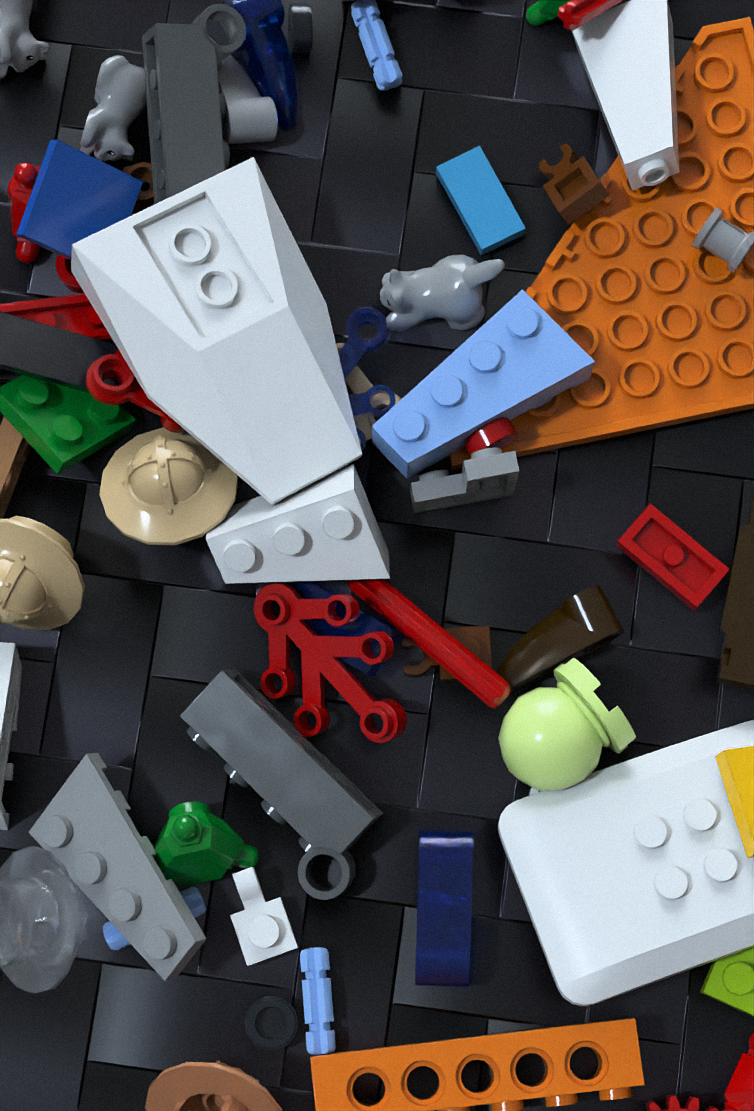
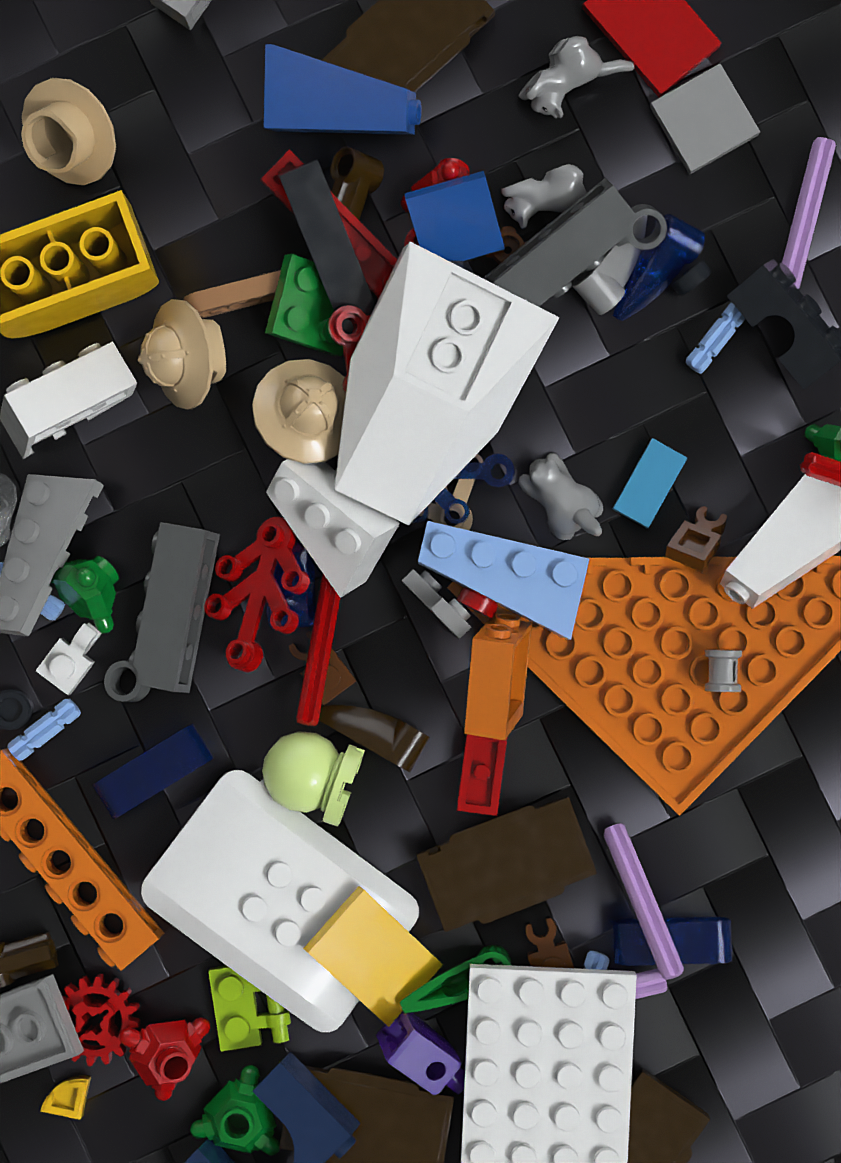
camera: 55 degrees right, 10 degrees up
none -> orange window [464,613,532,740]

